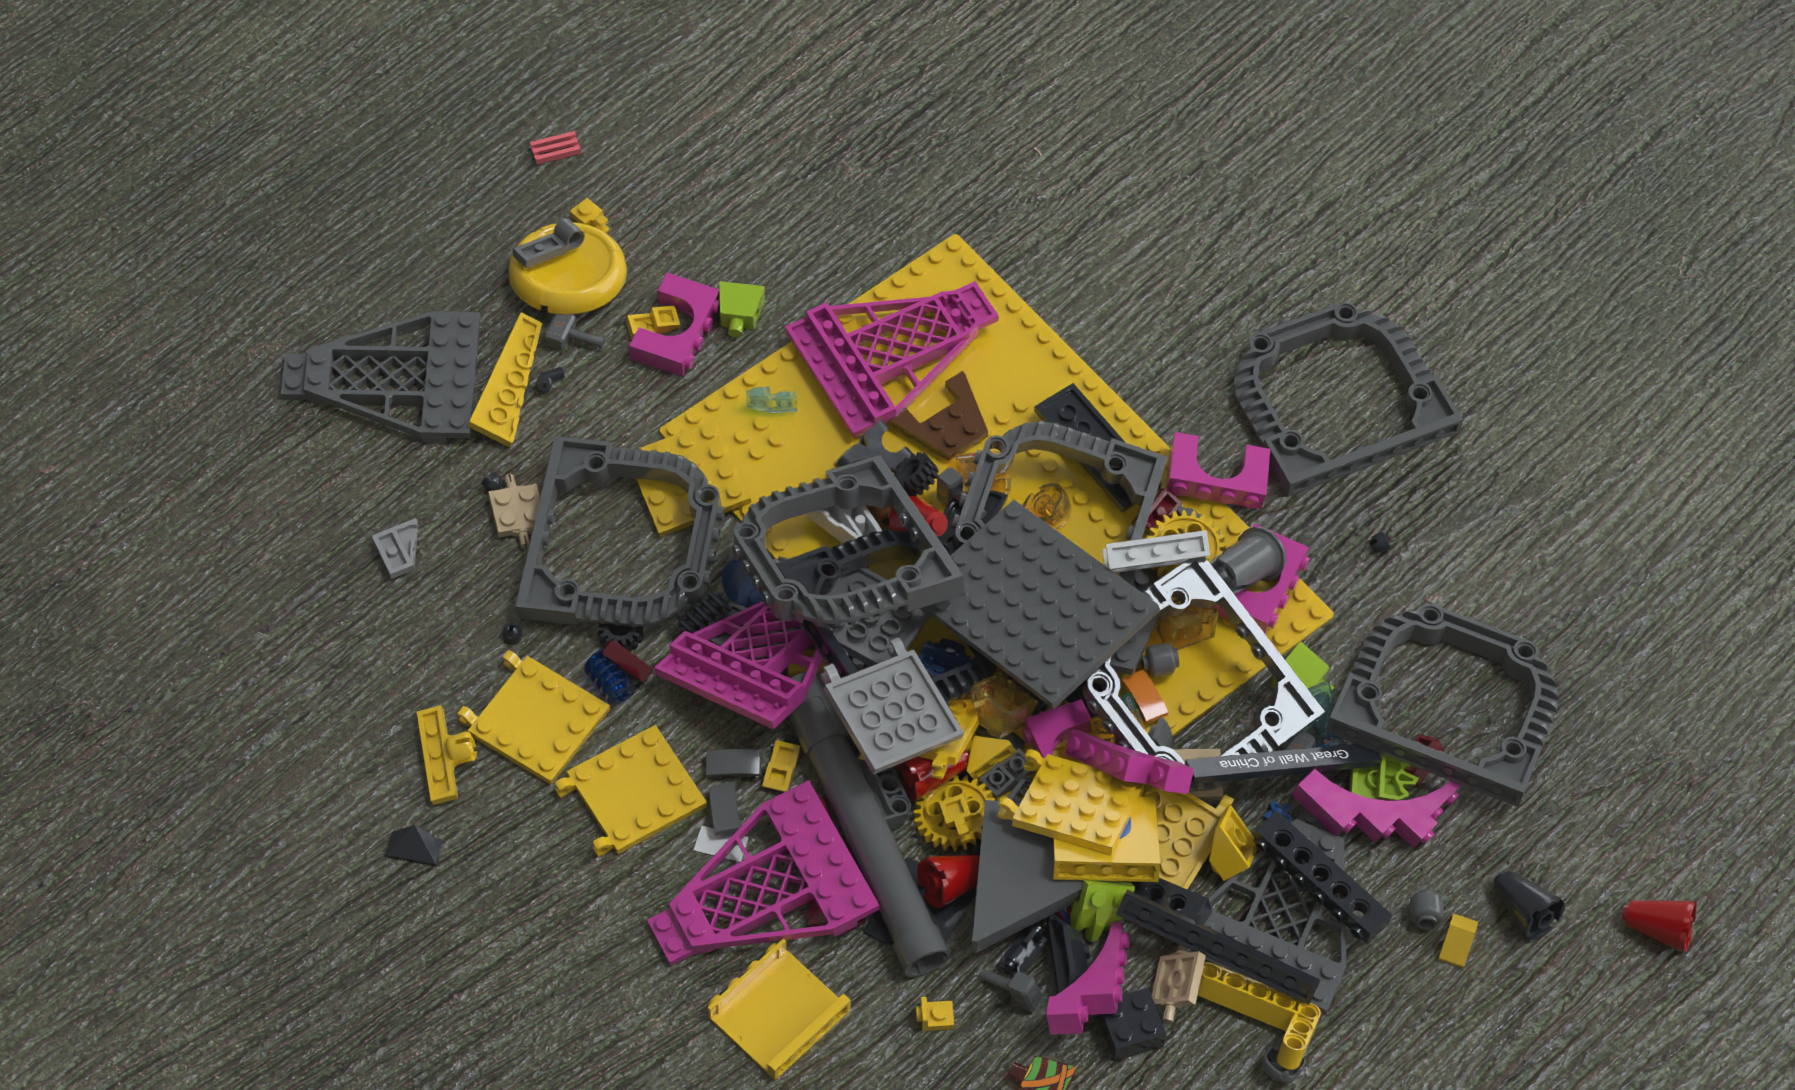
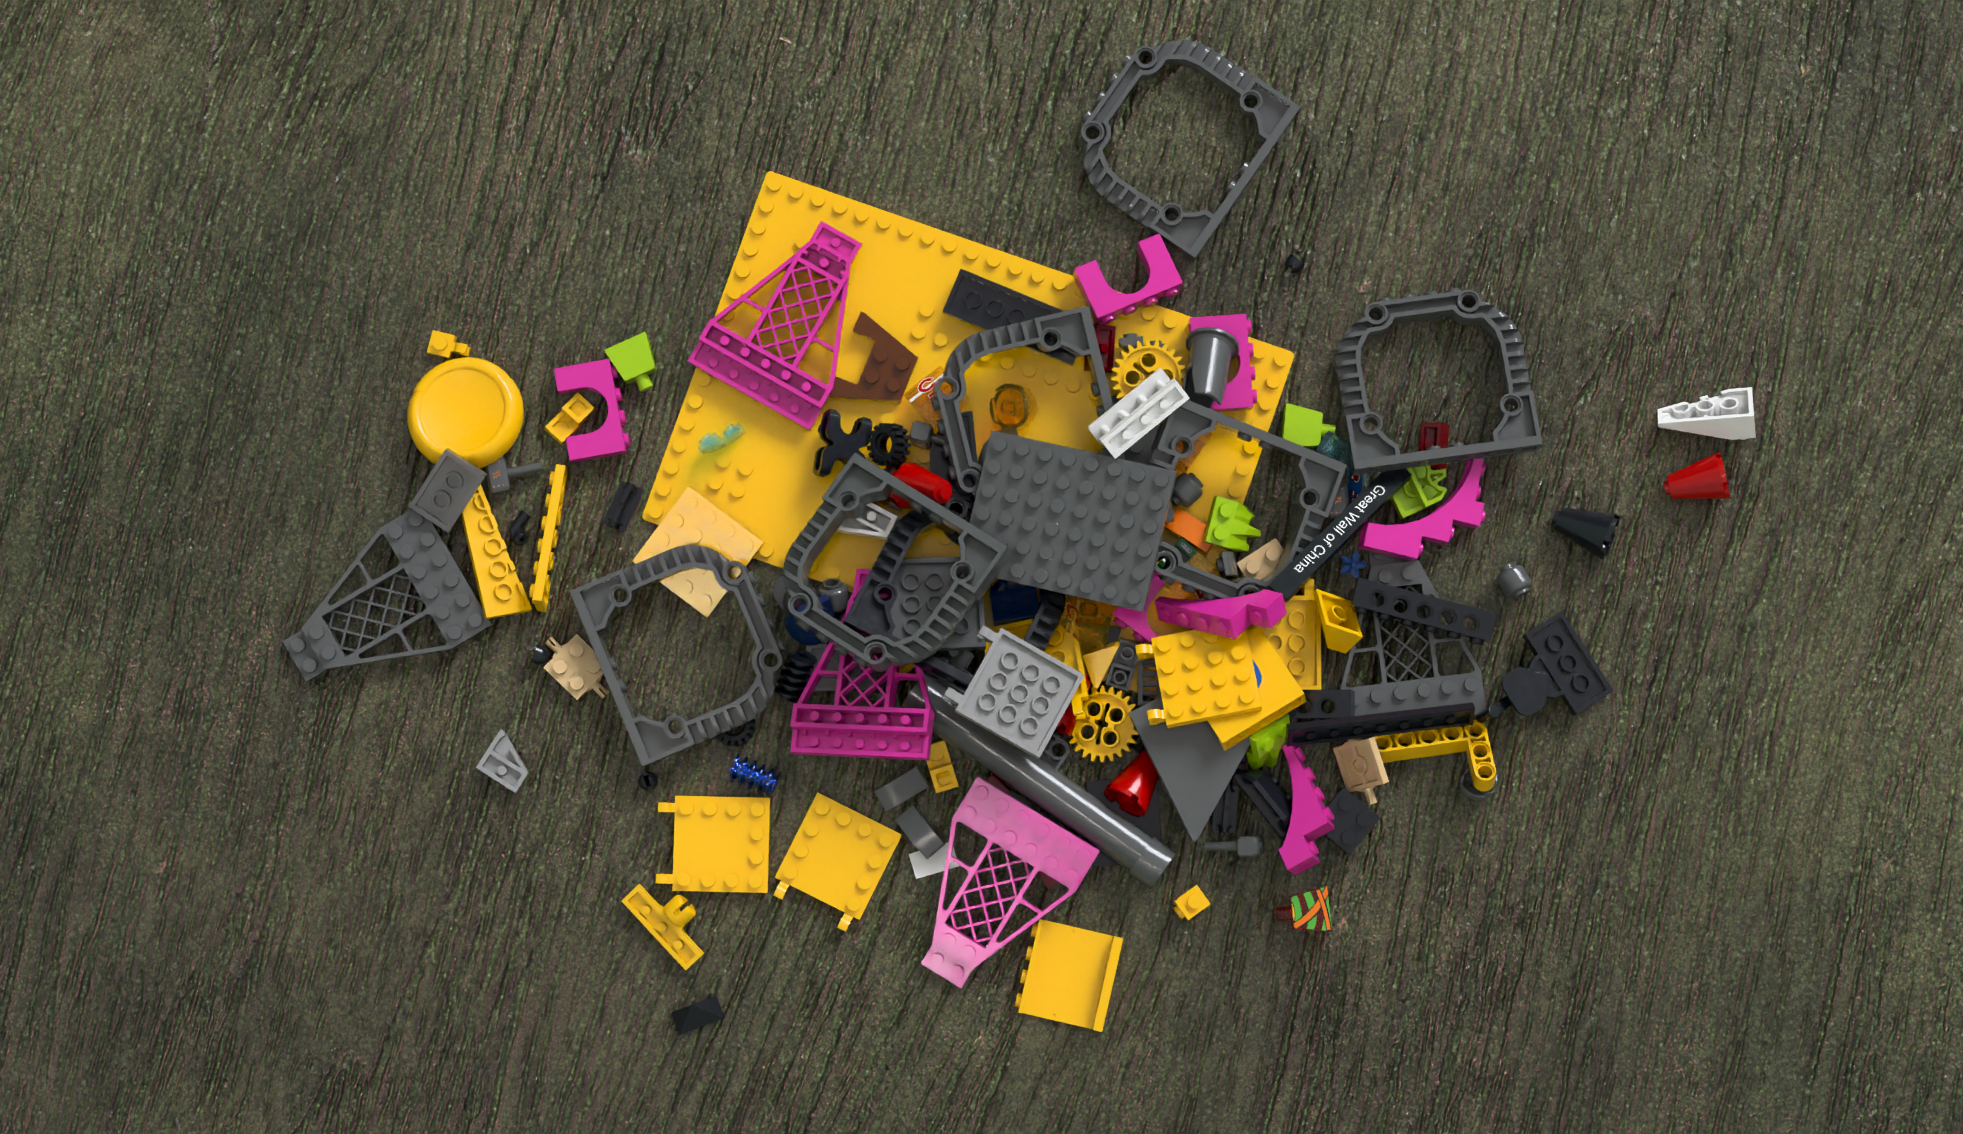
camera: 30 degrees left, 25 degrees up
dark grey plate [513,218,585,268] -> none
coral tile [530,131,581,165] -> none
dark red slope [602,639,653,682] -> none
yellow plate [939,793,972,844] -> none
yellow slope [1438,913,1478,968] -> none
none -> dark grey plate [409,448,487,533]
none -> yellow wing [529,464,568,612]
none -> black hinge [603,481,643,533]
none -> lime plate [1202,496,1261,552]
none -> black plate [1476,611,1613,723]
none -> white wedge [1657,387,1756,440]

